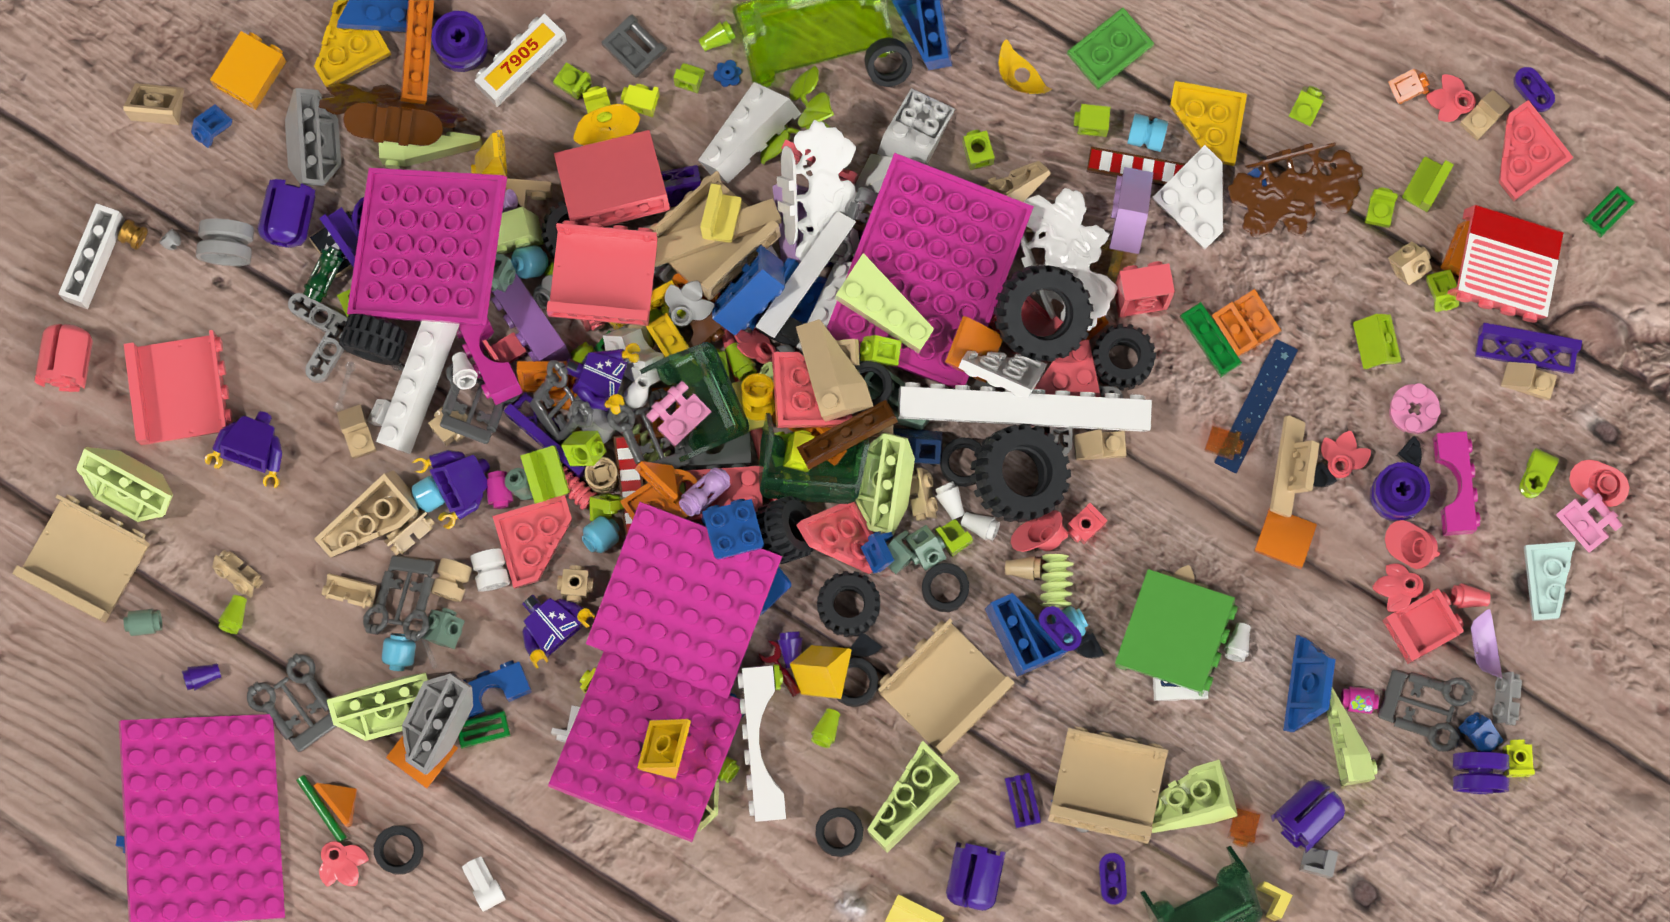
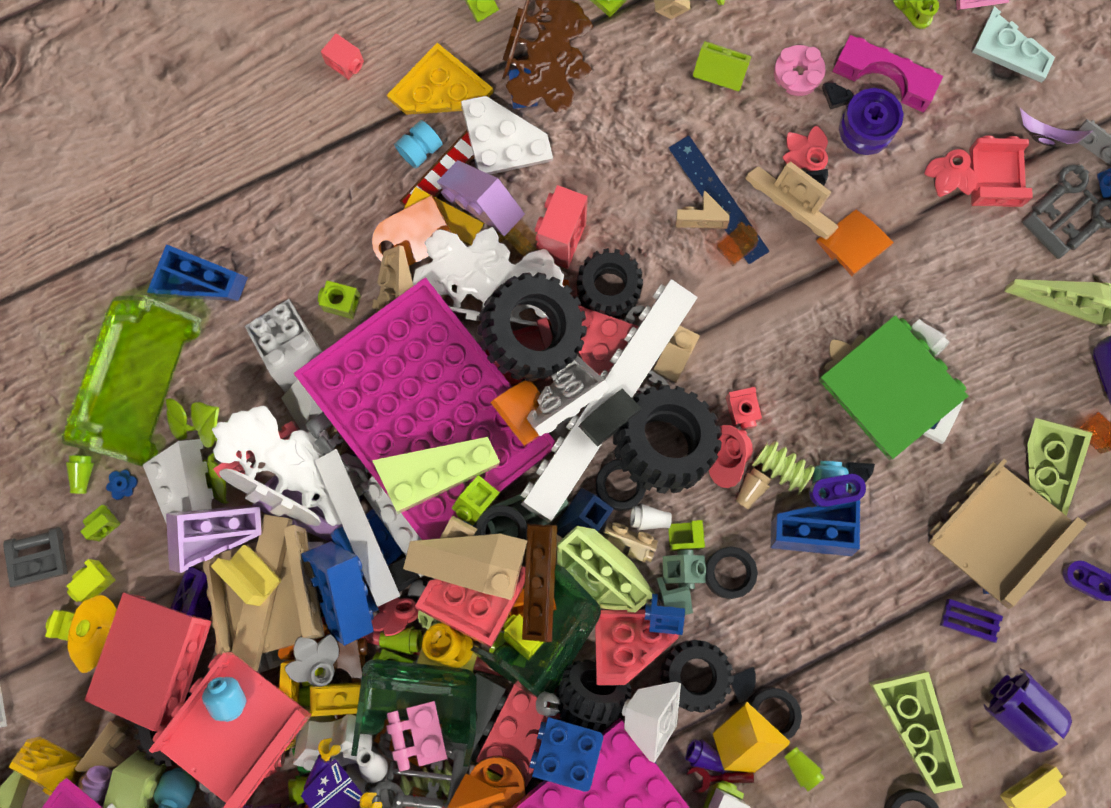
camera: 55 degrees left, 0 degrees up
lime bracket [553,62,592,100] -> none
lavender piece [679,468,730,516] -> none
black tyre [864,37,913,87] -> none
tan panel [878,619,1014,756] -> none
white cone [961,512,1000,541] -> none
yellow piece [998,39,1052,94] -> none
bright green tile [1067,8,1154,90] -> none
lime brick [1074,104,1111,137] -> none
green tile [1180,302,1242,378] -> none
orange slope [1212,289,1282,357] -> none
blue wing [1283,635,1336,733] -> none
dark pink brick [1340,686,1379,714] -> none
coral piece [1385,520,1440,569] -> none
coral cone [1451,583,1490,608] -> none
none -> lavender wedge [166,505,261,573]
none -> medium azure head [202,677,247,722]
none -> coral brick [321,33,364,80]
none -> tile [372,195,452,266]
none -> yellow tile [403,187,484,246]
none -> light grey hinge [536,692,561,716]
none -> pearl dark grey slope [578,388,641,447]
none -> white slope [622,682,681,763]
none -> tan slope [676,191,729,229]

